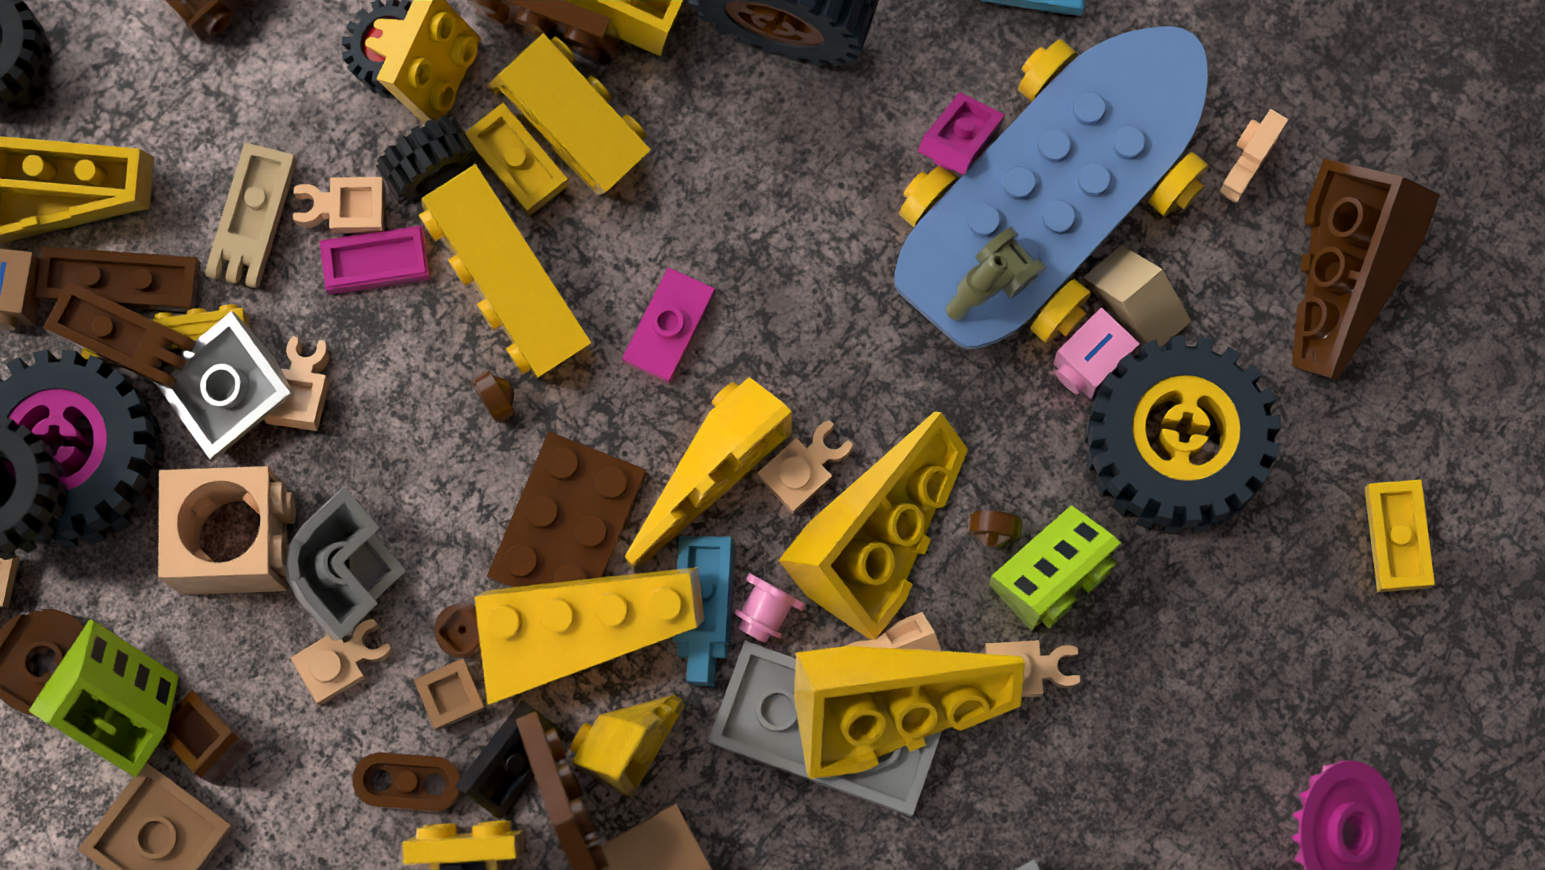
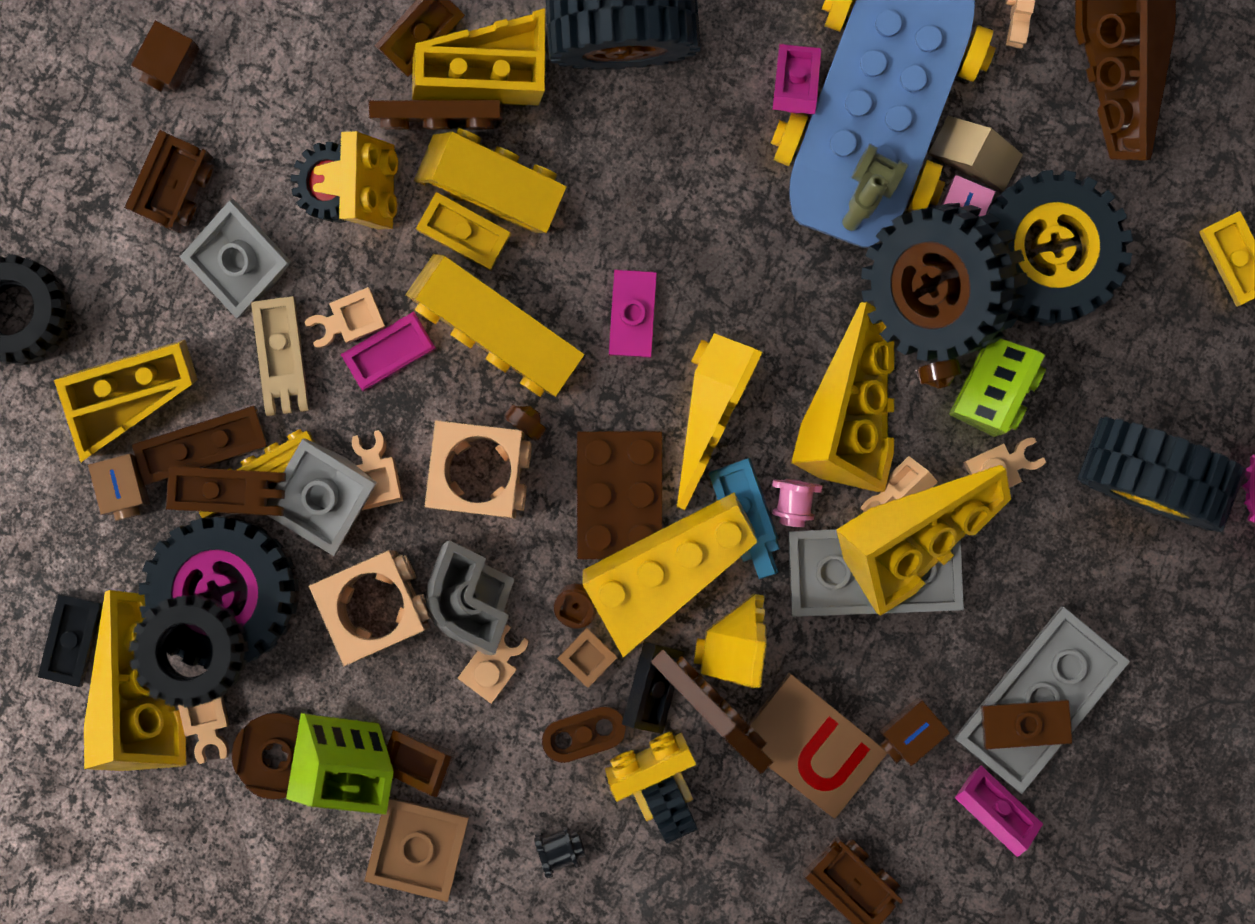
camera: 30 degrees left, 10 degrees up
black tyre [376,116,478,206] -> none
light nougat plate [757,420,853,515] -> none
none -> light grey slope [180,199,291,319]
none -> light nougat brick [425,420,532,519]
none -> black wheel [861,203,1027,361]
none -> black wheel [1077,417,1246,532]

